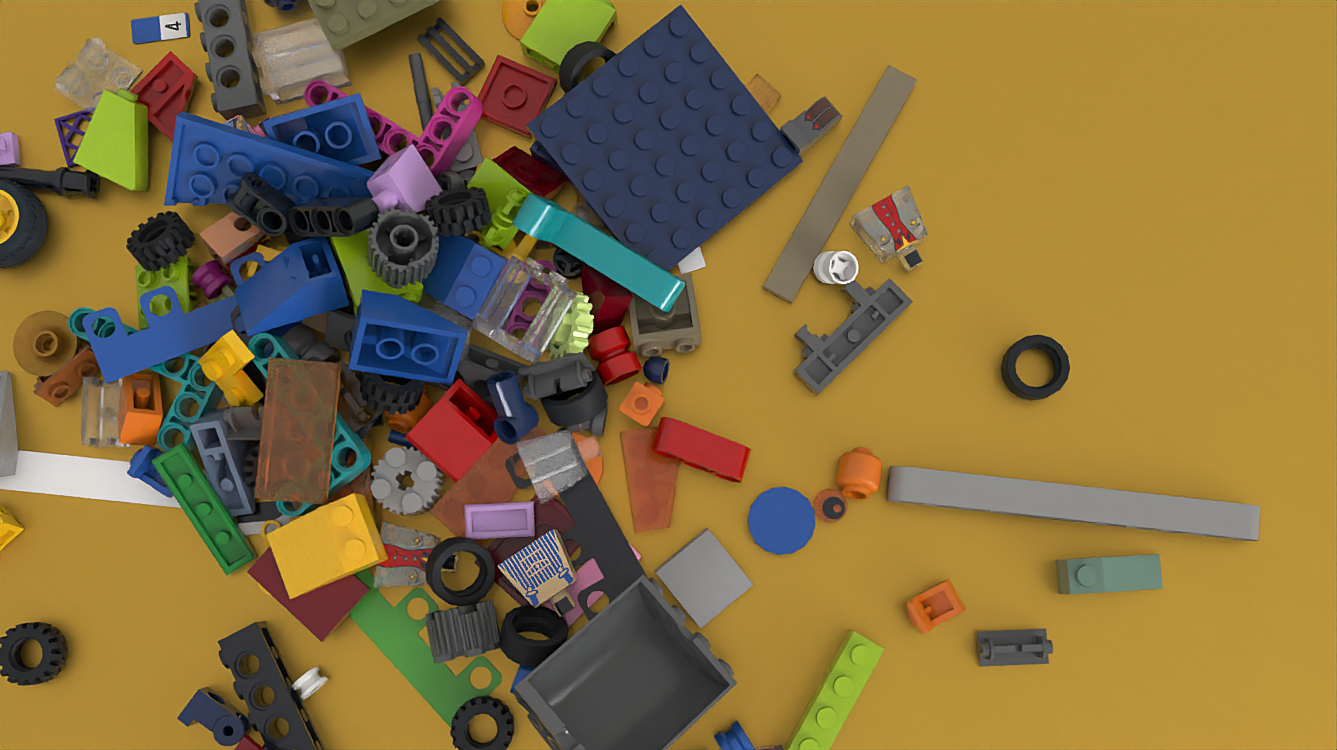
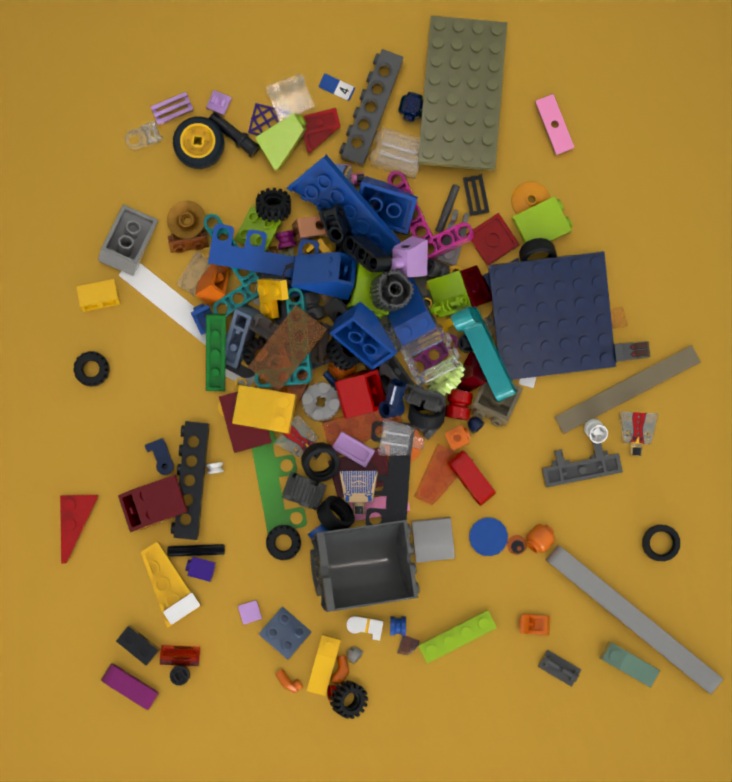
camera: 30 degrees right, 5 degrees up
black tyre [425,186,491,237] -> none

